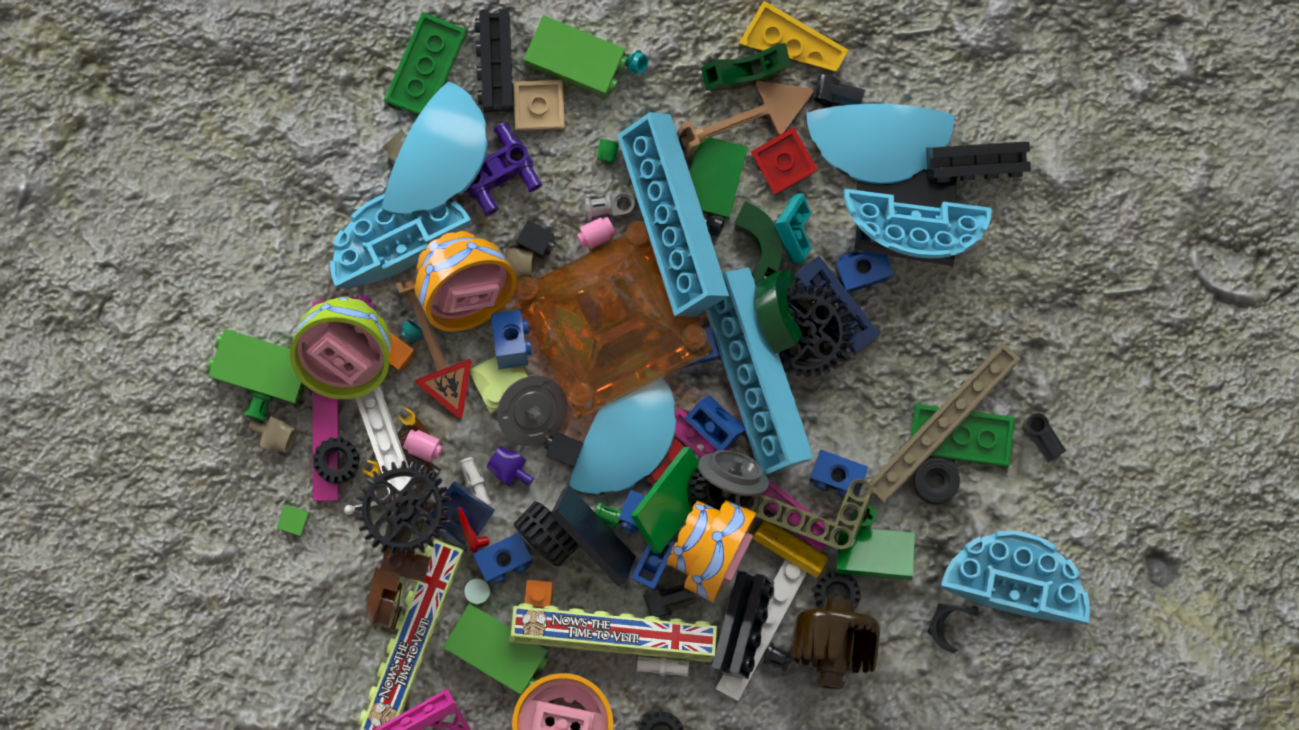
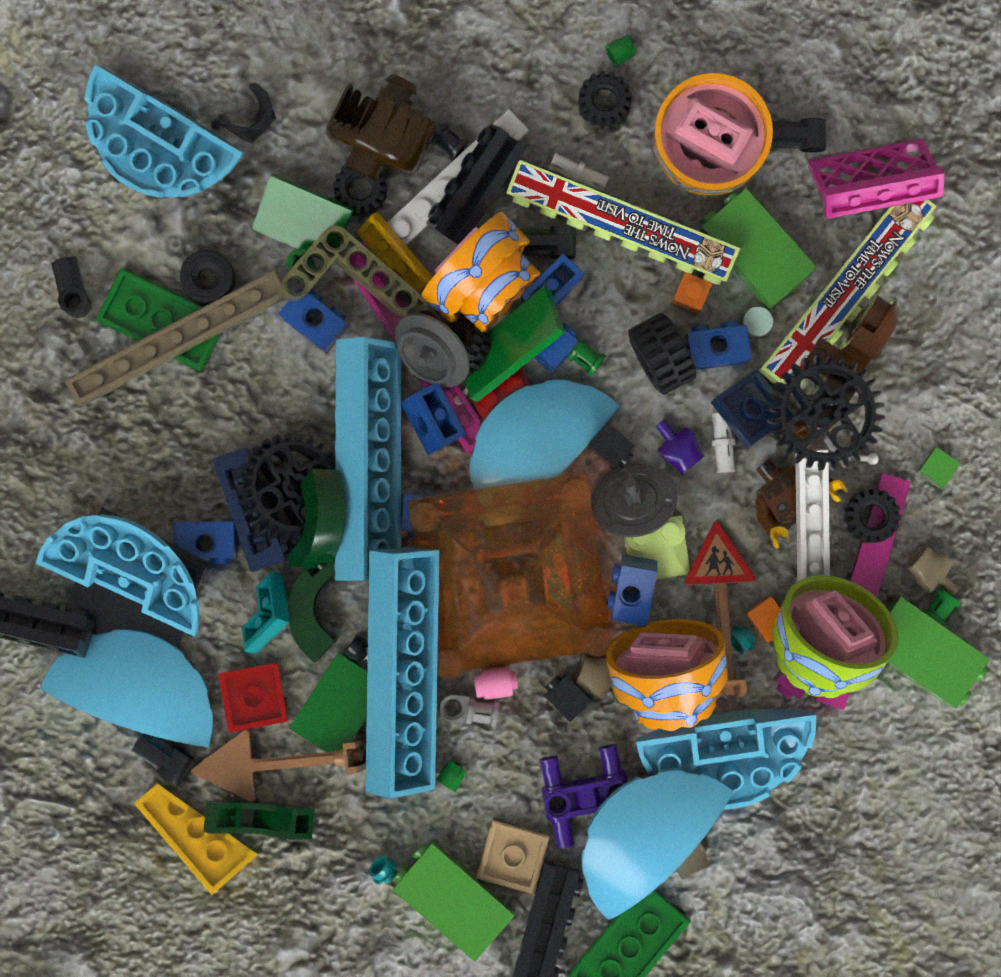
camera: 165 degrees left, 5 degrees up
bright pink brick [403,430,443,463] -> none
red bar [458,507,490,553] -> none
black tile [551,485,636,587] -> none

